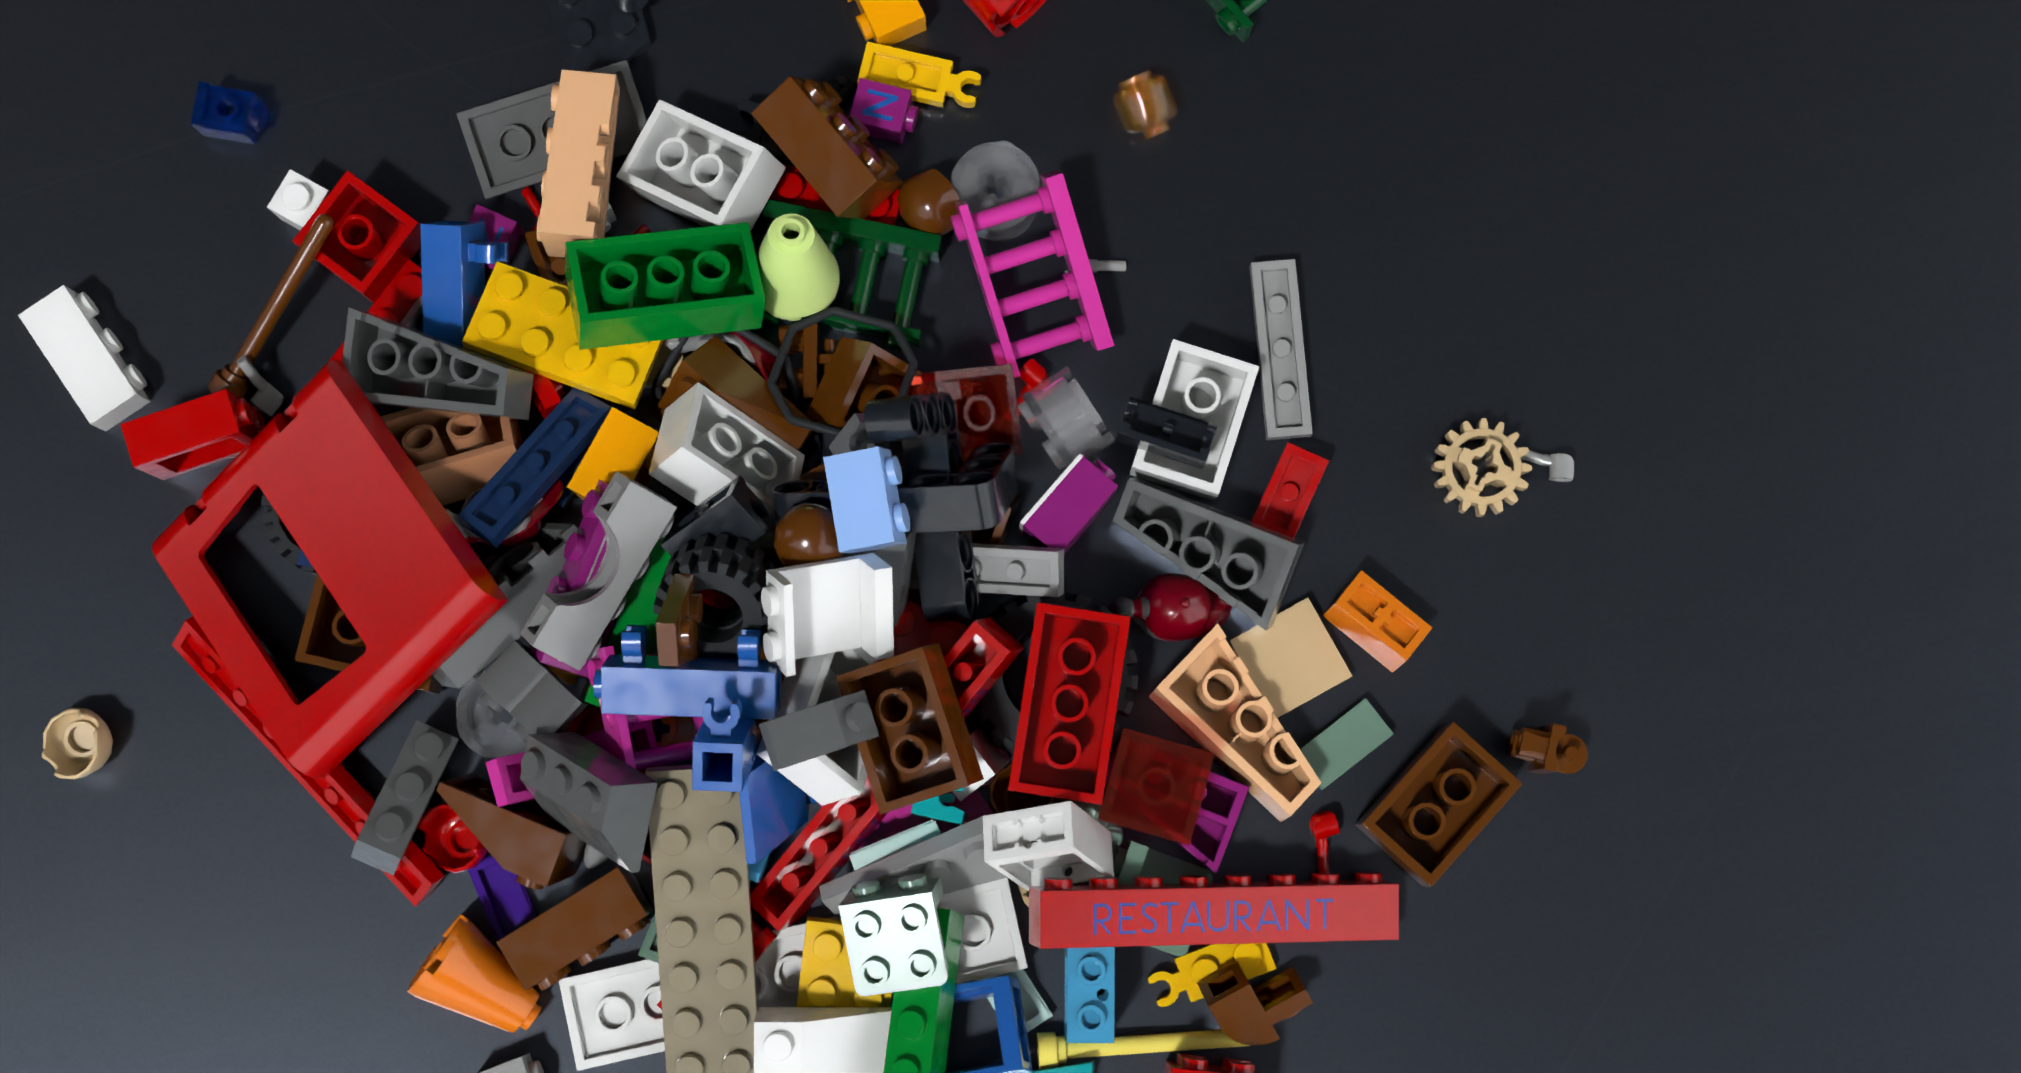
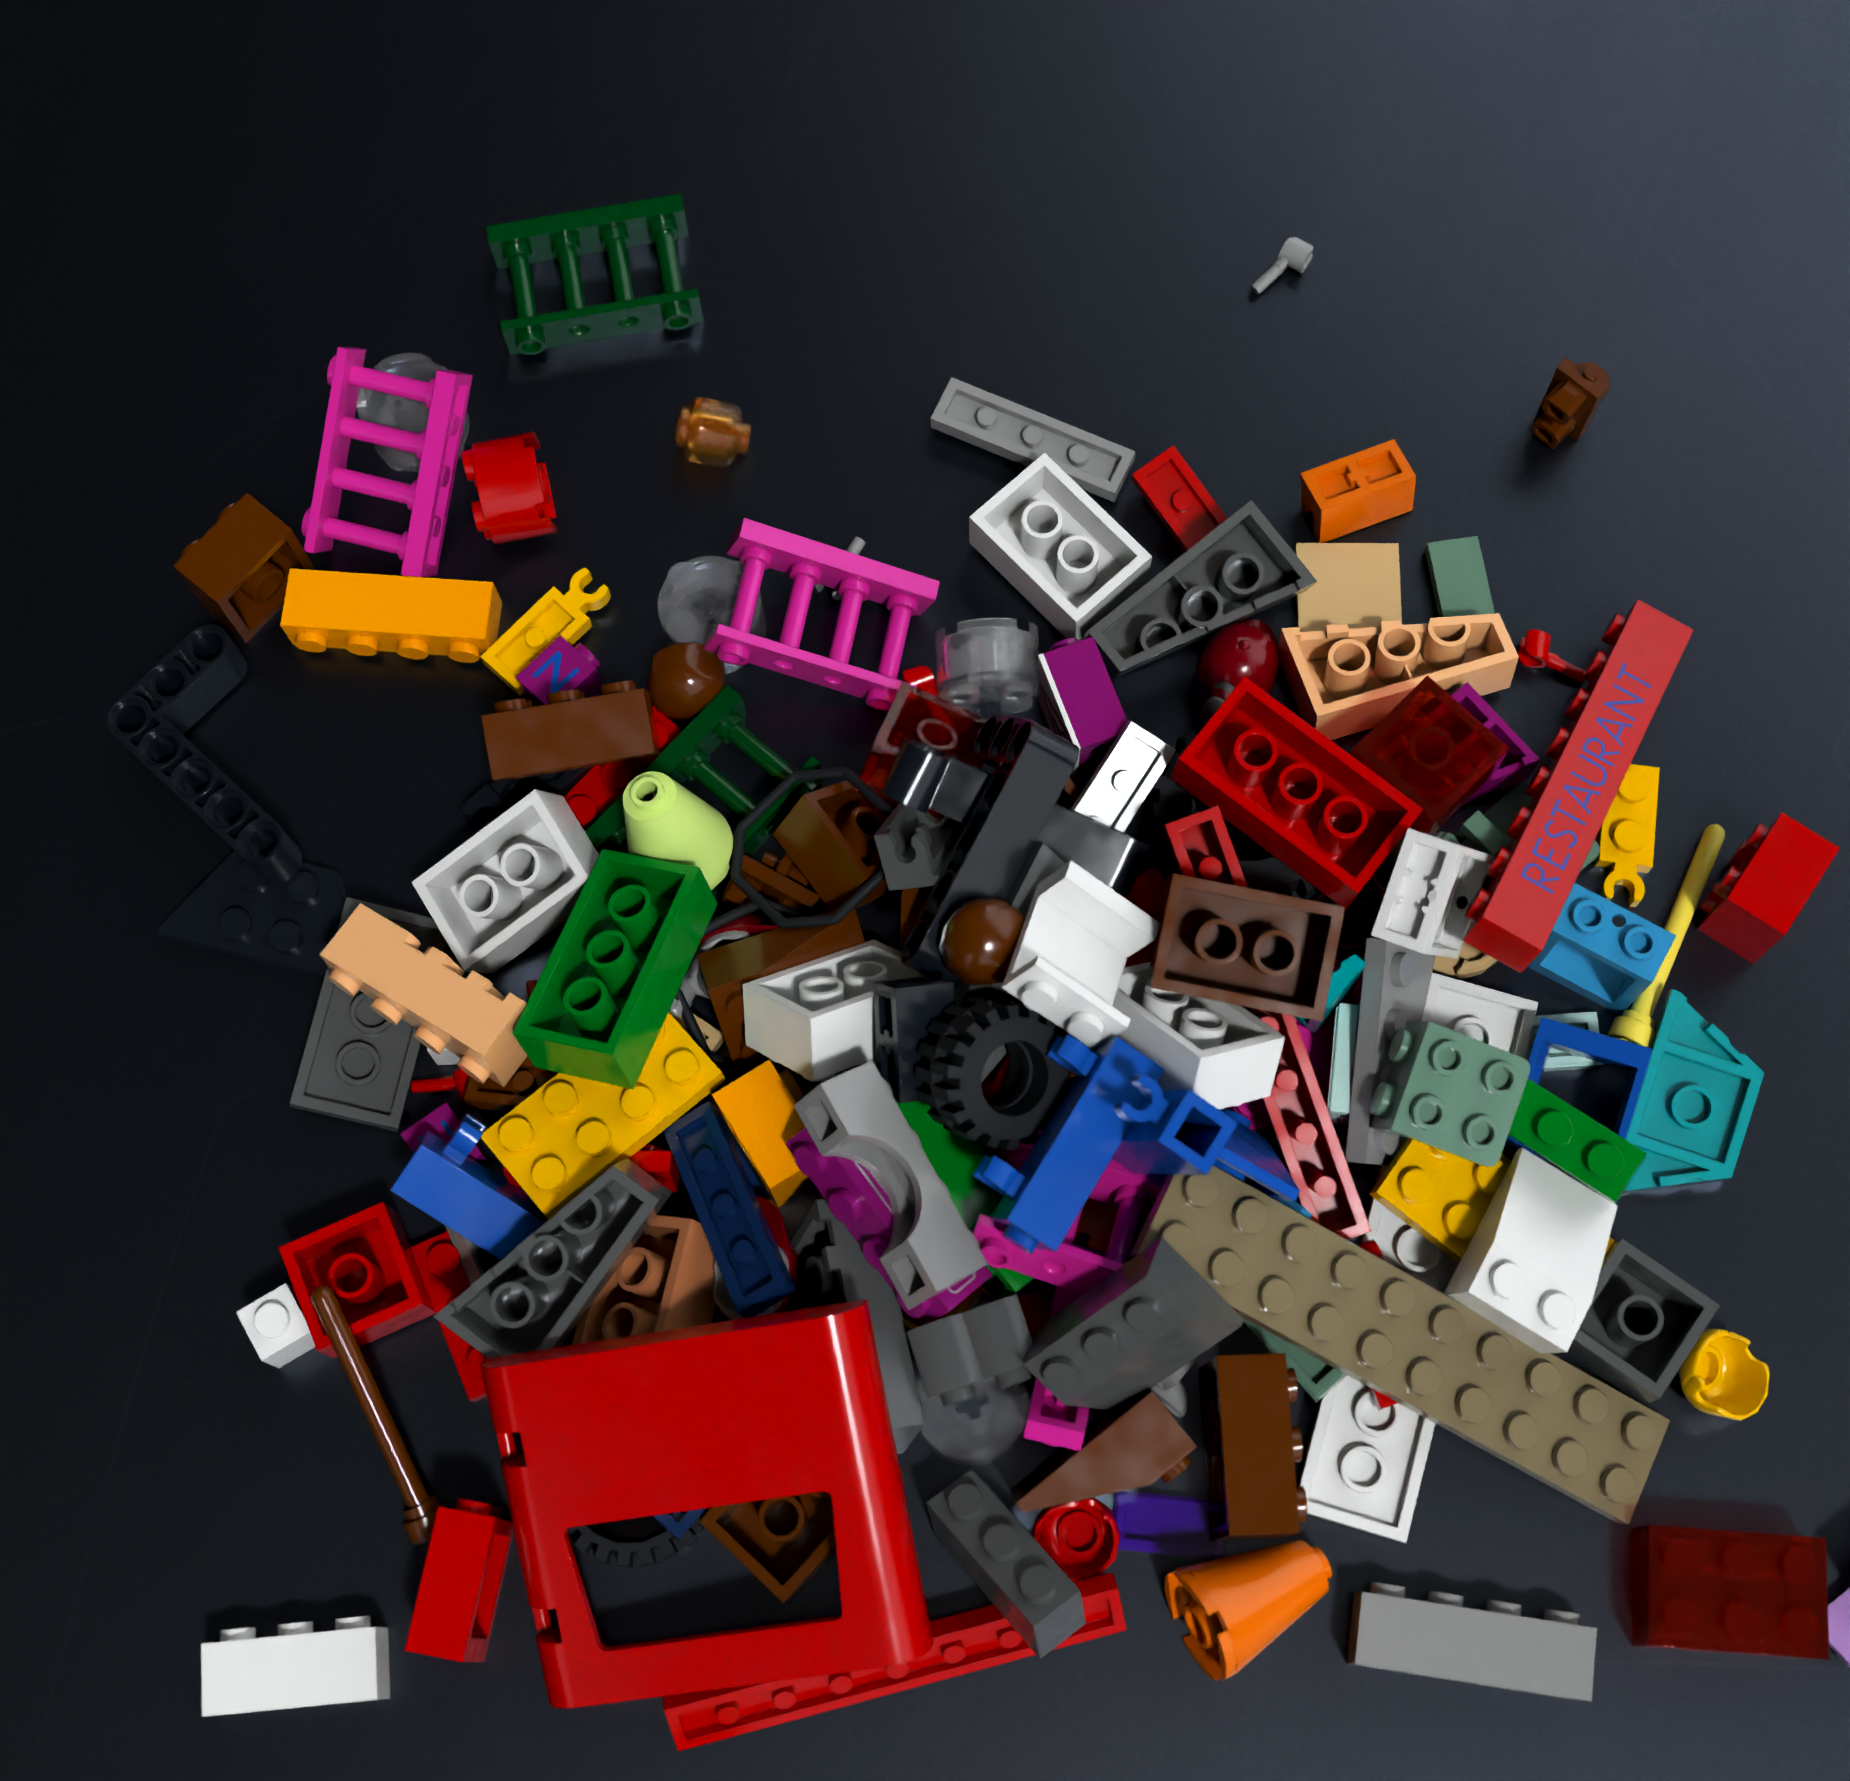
camera: 55 degrees left, 10 degrees down
clear blue brick [191,81,267,144] -> none
light grey hand [236,356,284,416] -> none
reddish brown wing [656,574,703,667] -> none
dark grey slope [759,690,879,771] -> none
light blue brick [823,446,910,554] -> none
black hinge [1116,396,1218,469] -> none
reddish brown brick [1197,961,1313,1046] -> none
reddish brown brick [1355,722,1523,887] -> none
tan gear [1431,418,1532,517] -> none

